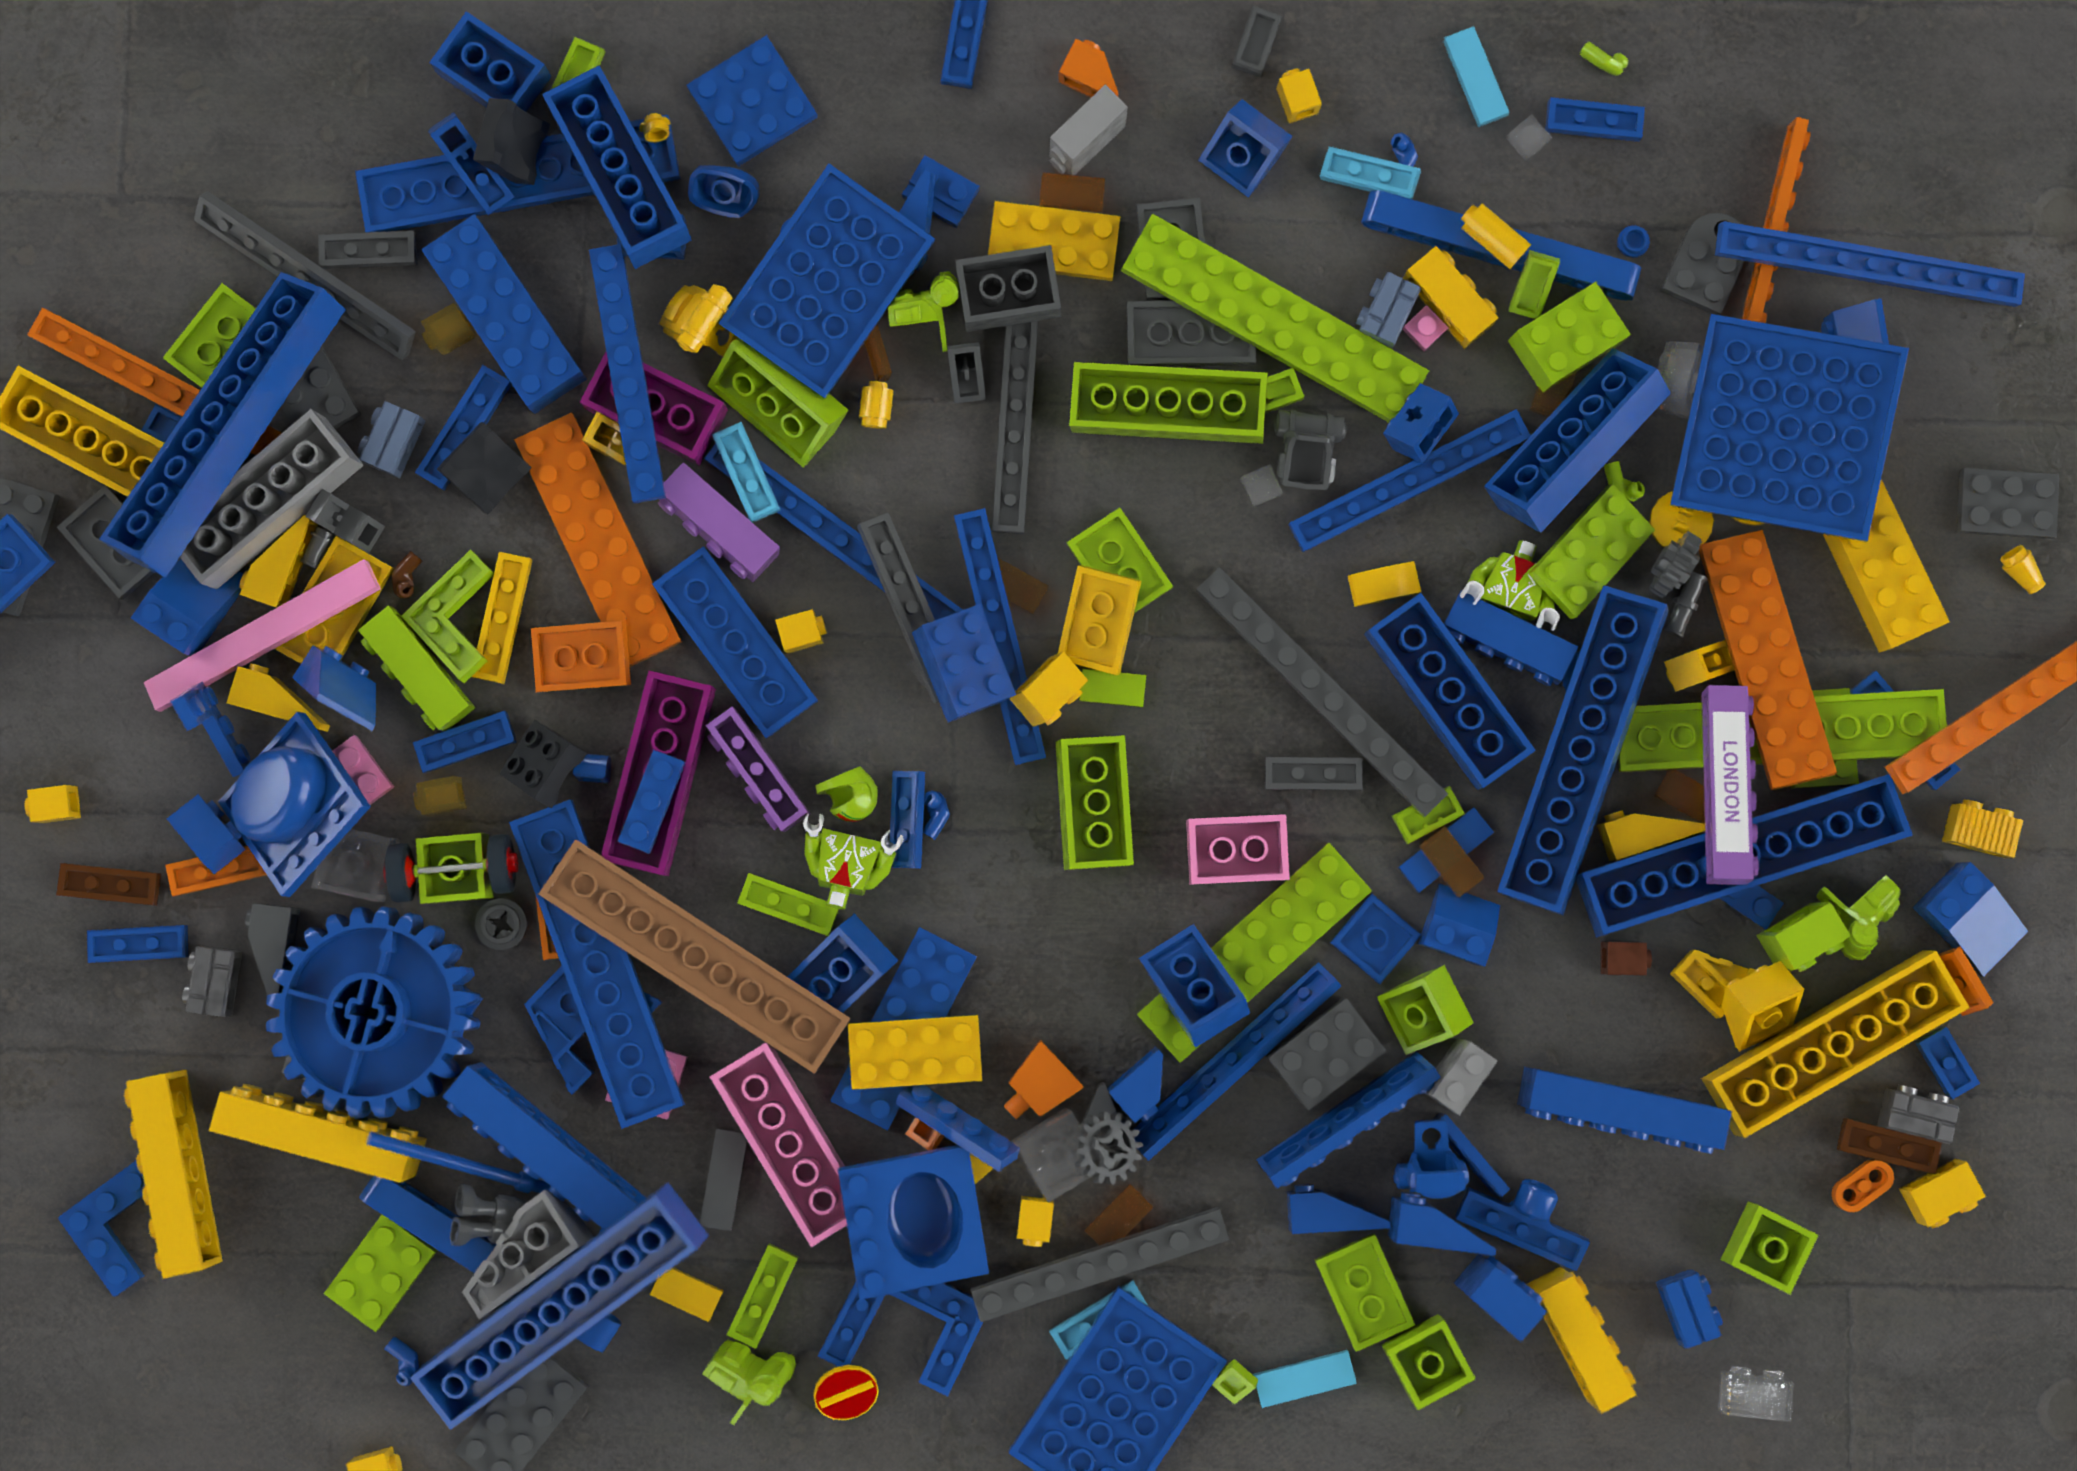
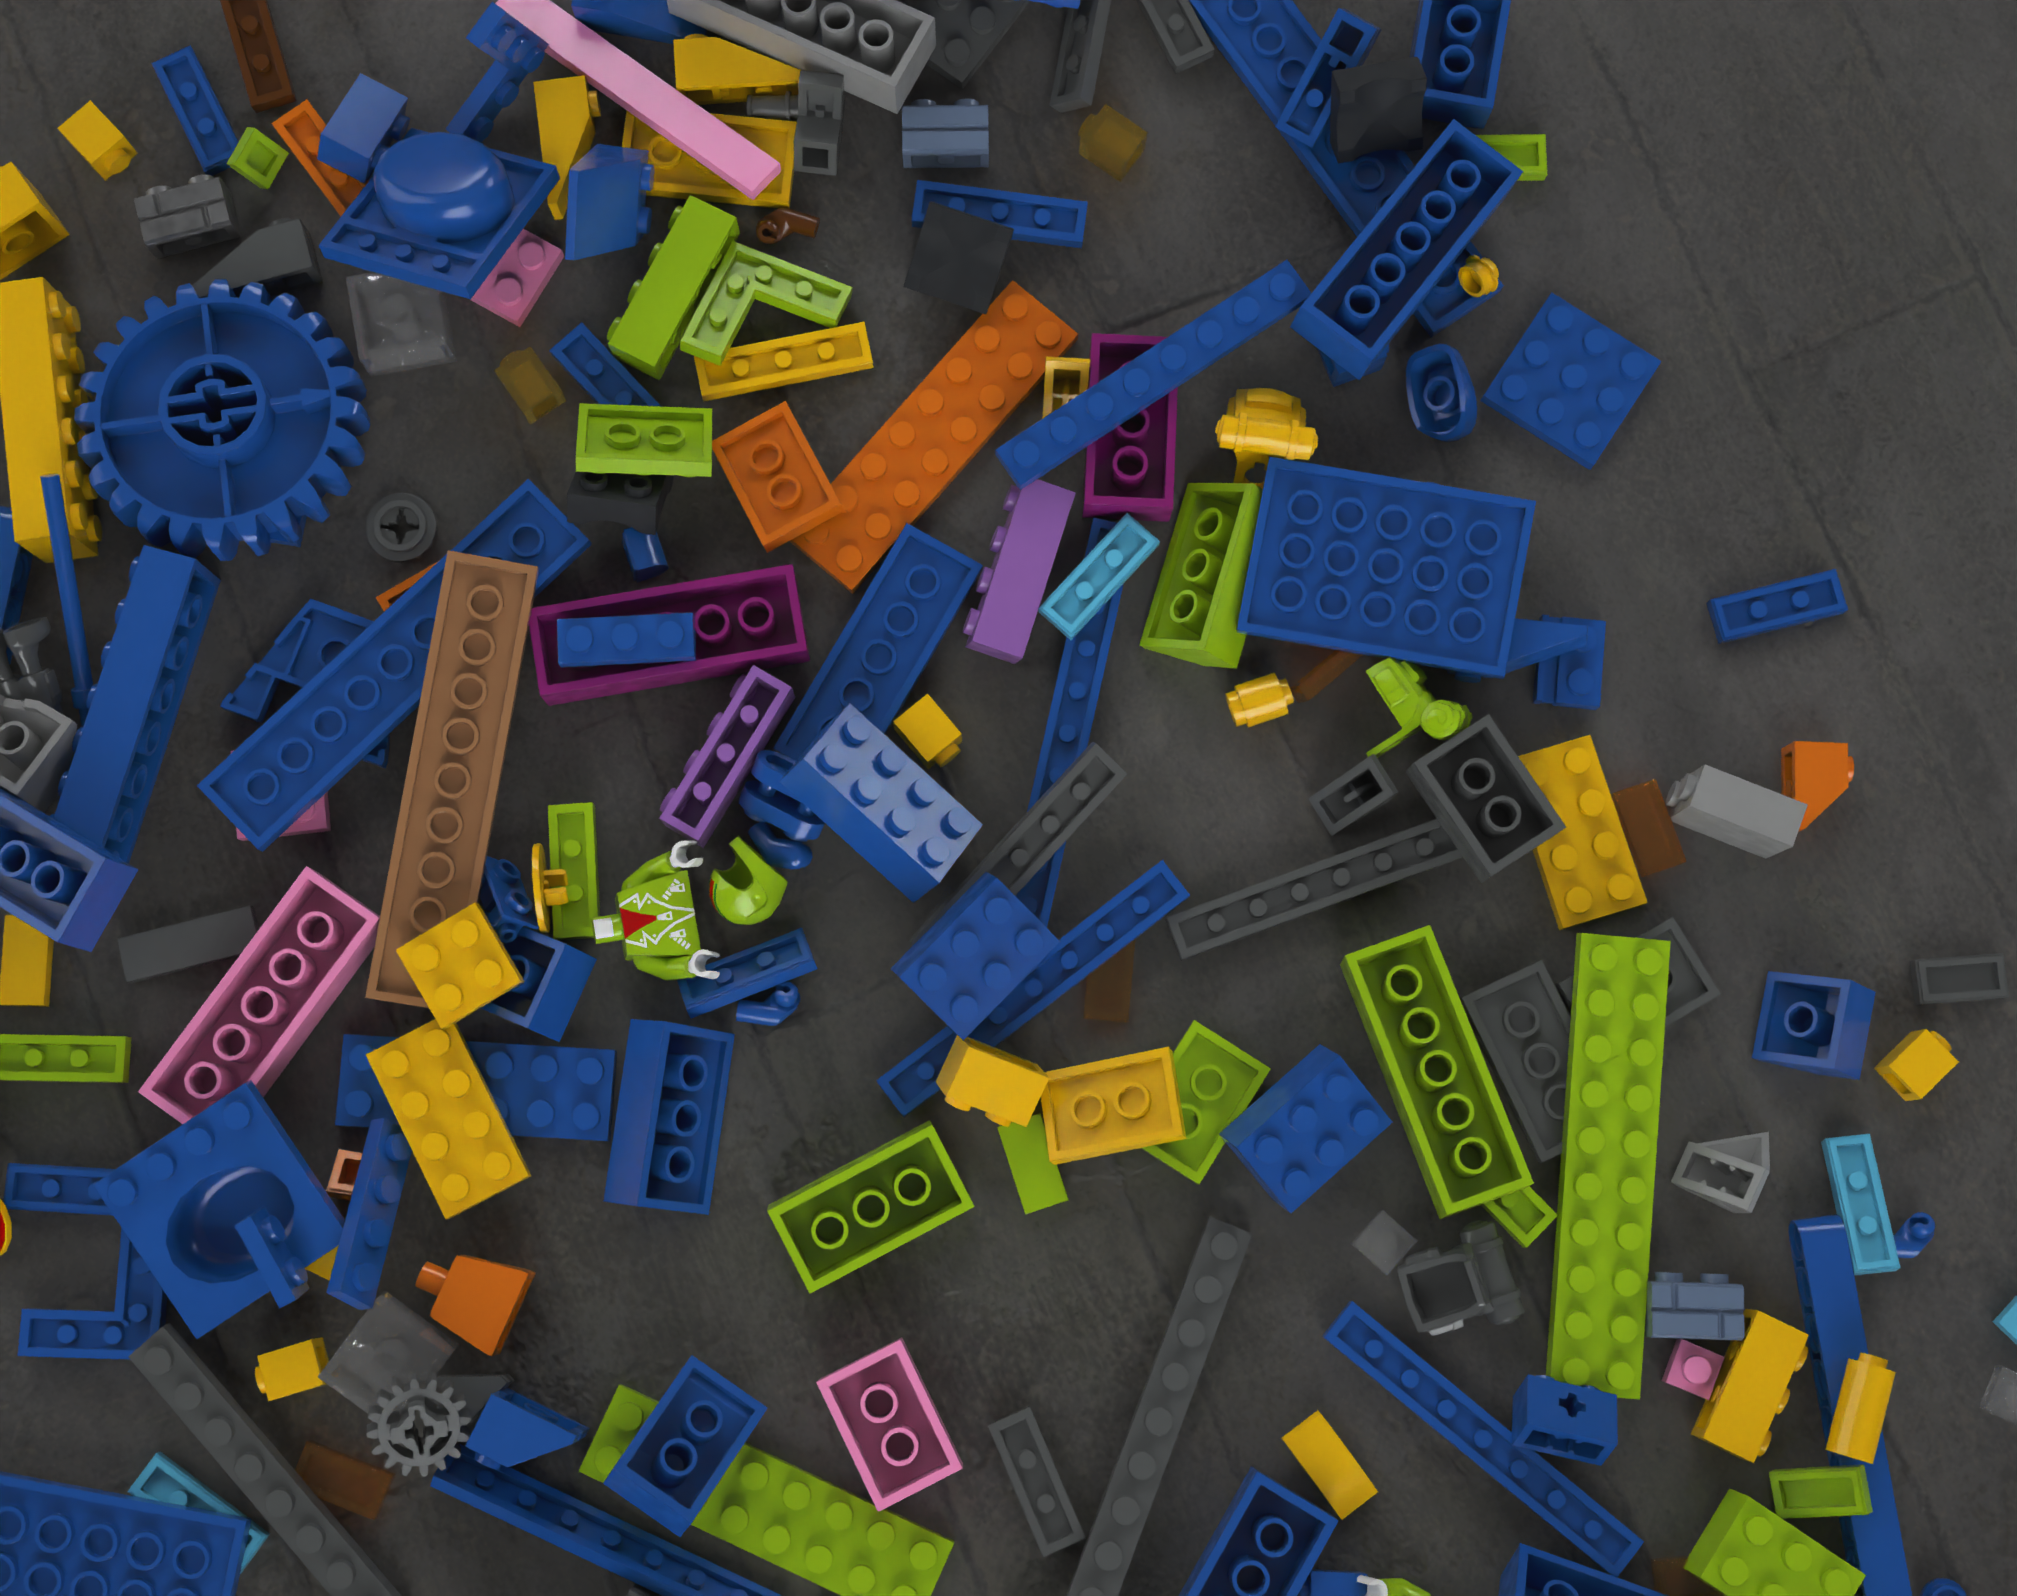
camera: 65 degrees right, 5 degrees down
brick [383,833,519,904] -> none
blue brick [421,214,587,414] -> none
none -> yellow brick [57,100,138,181]
none -> lime plate [226,127,289,189]
none -> blue plate [234,1207,310,1308]
none -> yellow plate [396,902,525,1029]
none -> blue hinge [480,856,539,943]
none -> yellow piece [532,843,569,934]
none -> lime plate [576,403,712,477]
none -> blue slope [603,1019,735,1215]
none -> blue brick [739,750,825,842]
none -> blue arm [748,822,813,870]
none -> brick [779,703,983,903]
none -> blue brick [1219,1044,1393,1213]
none -> light grey slope [1671,1131,1770,1213]

